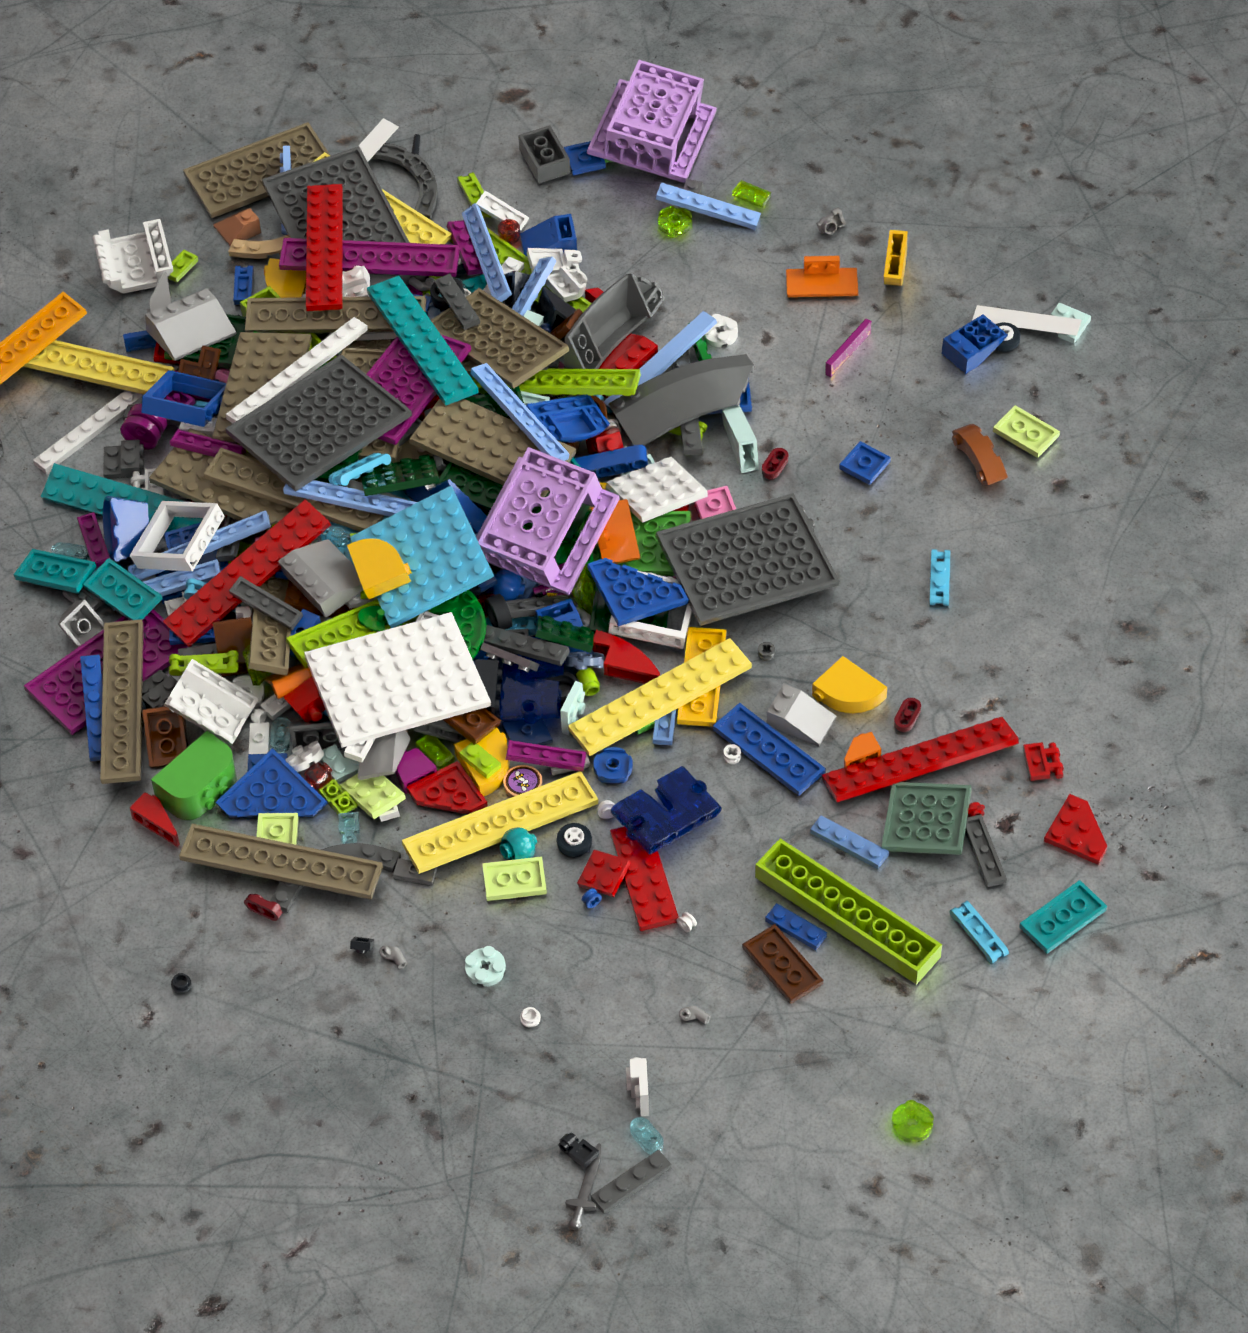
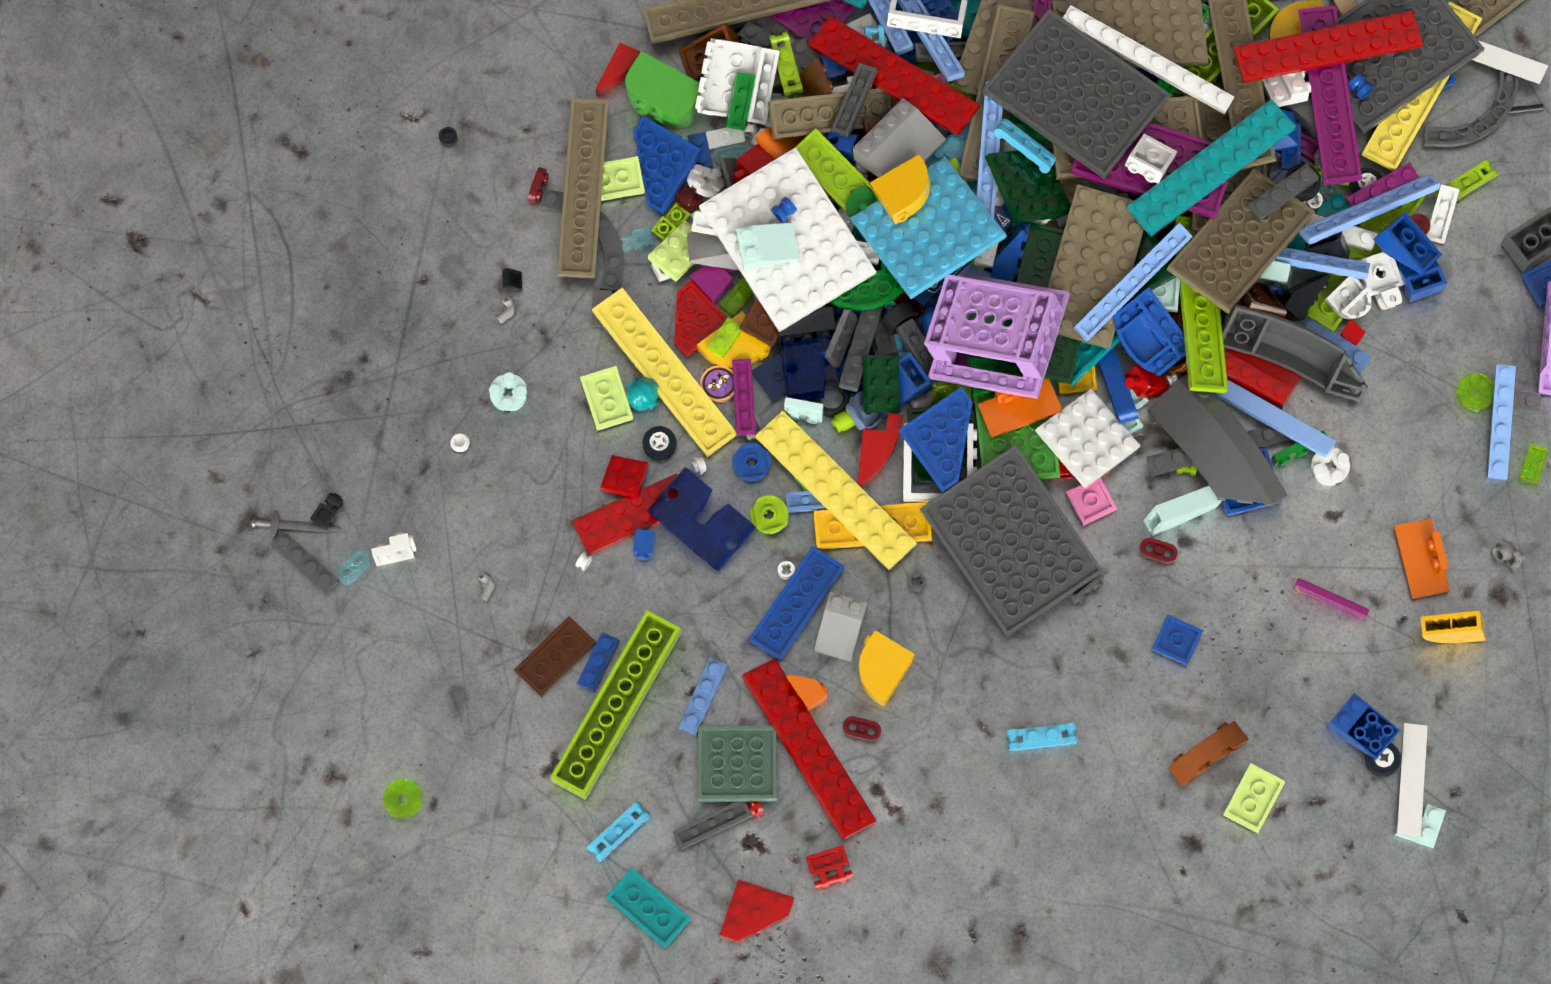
camera: 80 degrees right, 20 degrees up
blue bush [582,888,602,909] -> none
none -> blue brick [633,529,656,560]
none -> green plate [725,72,755,131]
none -> light aqua slope [736,223,800,271]
none -> lime plate [750,495,789,534]
none -> blue wheel [771,196,797,223]
none -> white plate [1125,134,1178,183]
none -> blue wheel [1348,73,1374,100]
none -> blue slope [1373,211,1442,274]

